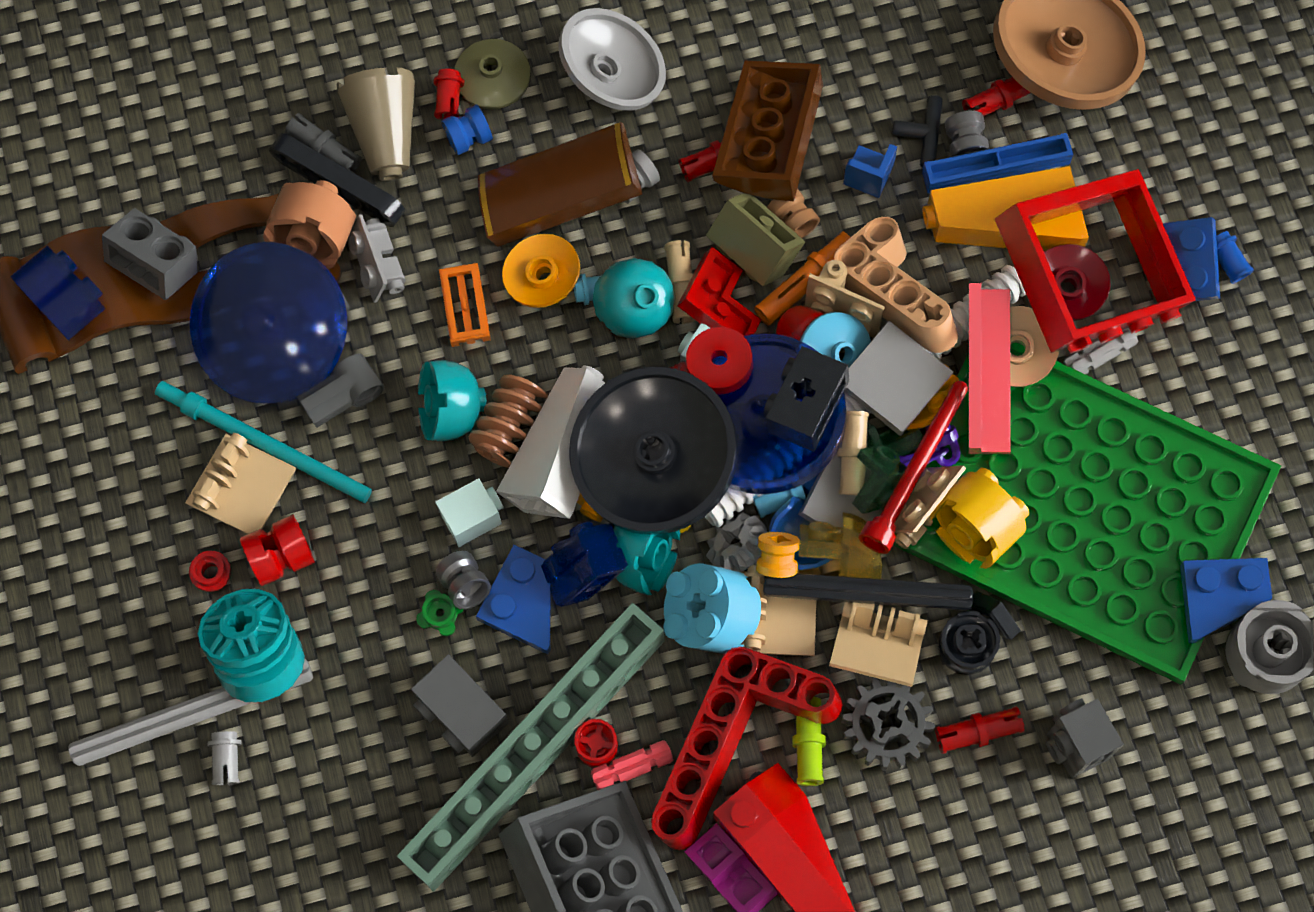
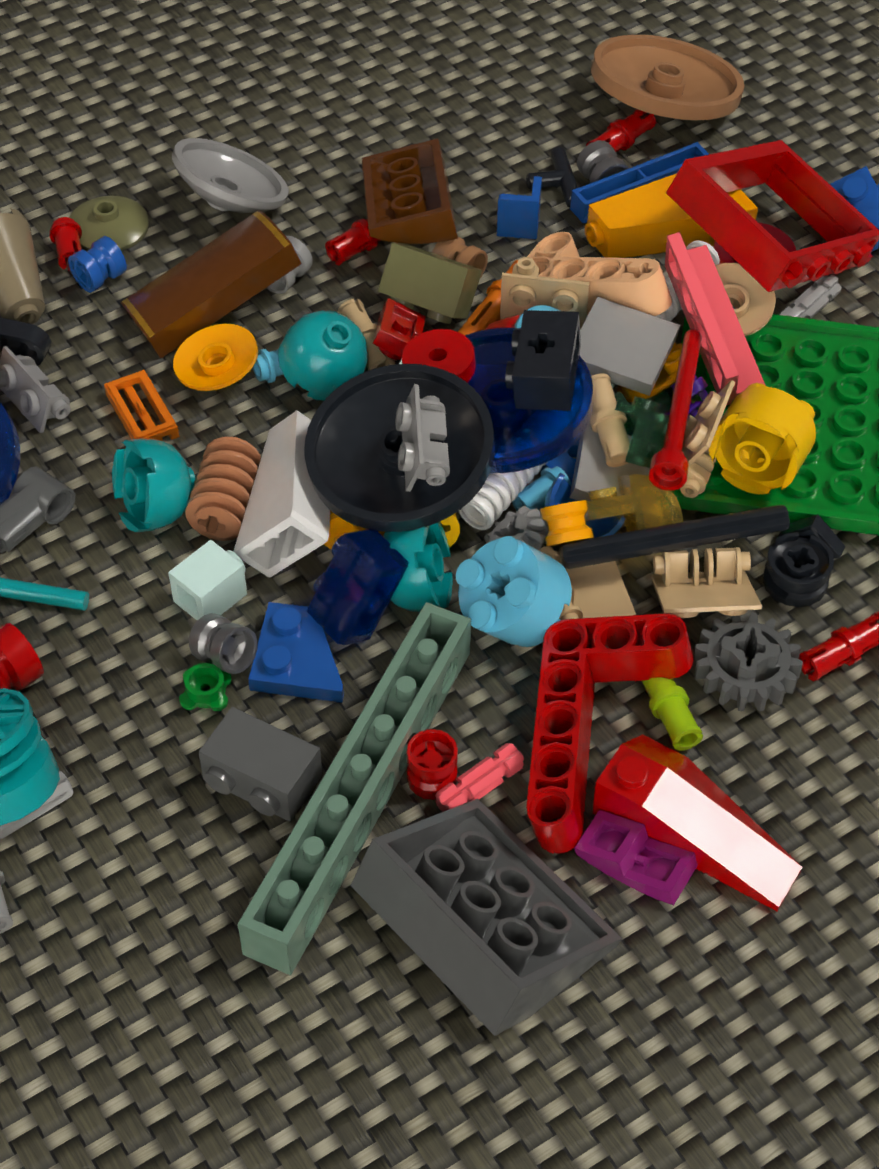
camera: 20 degrees left, 20 degrees down
none -> light grey hinge [395,384,450,492]

